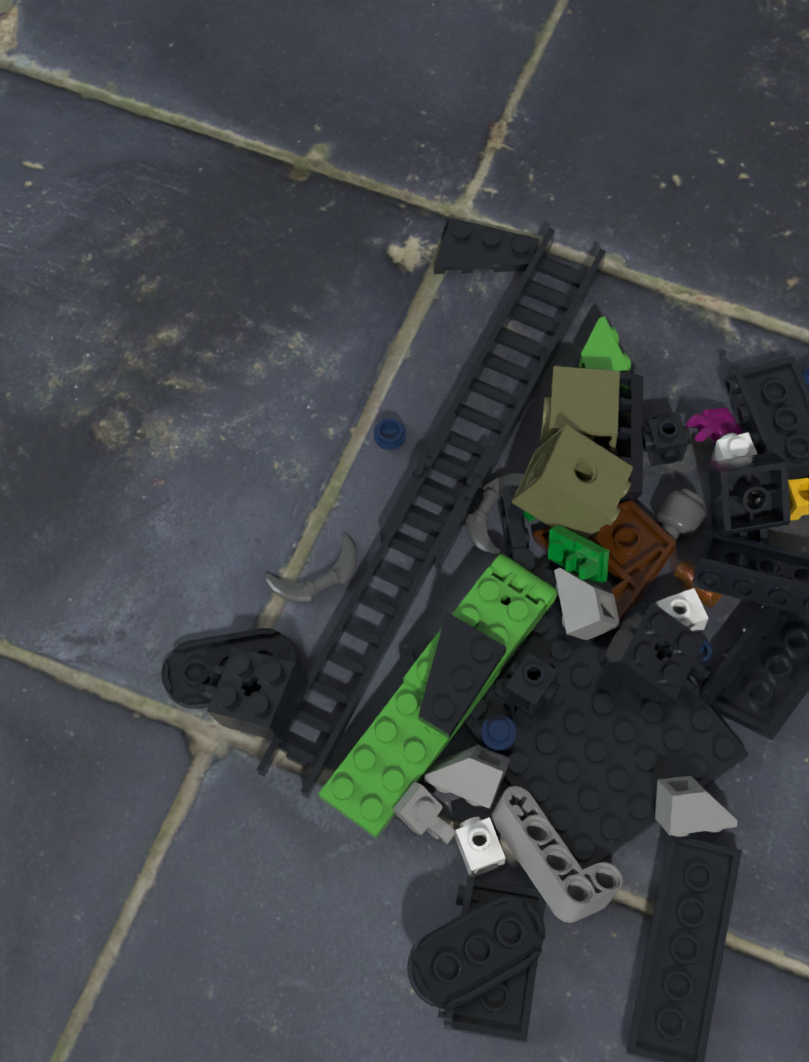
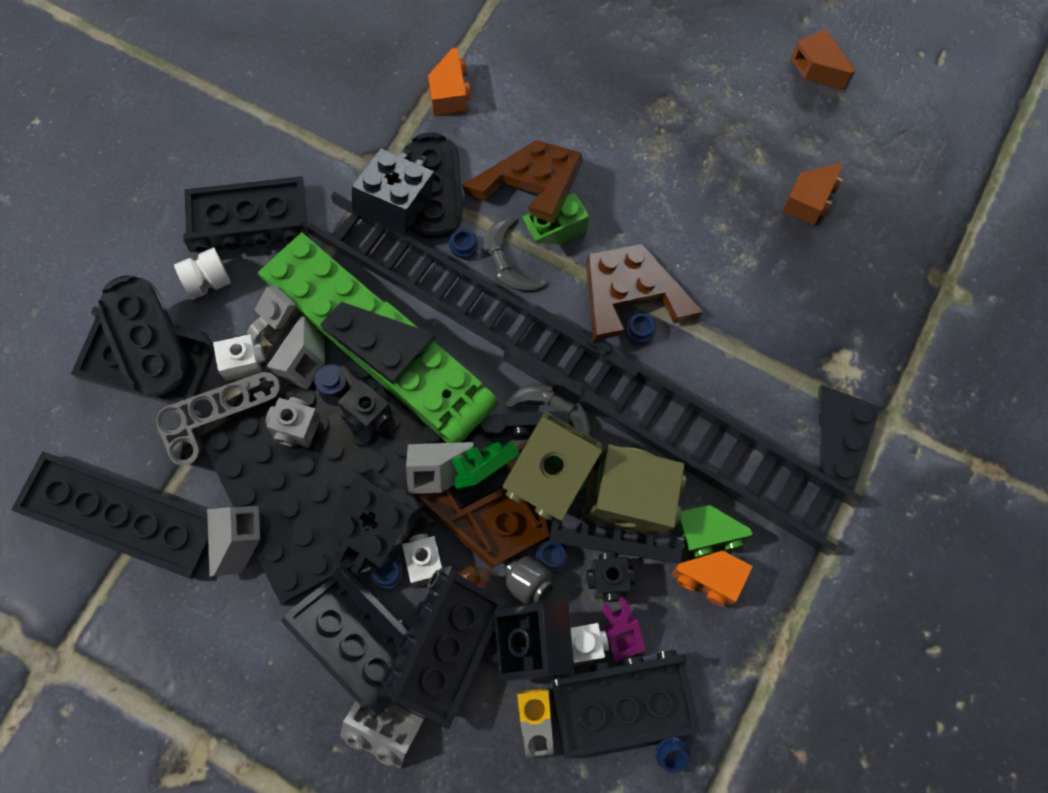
camera: 90 degrees right, 5 degrees up
none -> white wheel [174,248,231,300]
none -> black bracket [183,176,309,254]
none -> light grey brick [266,397,320,448]
none -> orange slope [428,48,471,116]
none -> dark blue plate [449,229,478,258]
none -> reddish brown wing [462,140,583,223]
none -> bright green slope [522,193,589,245]
none -> dark blue plate [536,540,568,573]
none -> wing [586,244,703,342]
none -> orange slope [671,551,753,607]
none -> dark orange slope [782,163,843,225]
none -> dark orange slope [790,29,856,90]

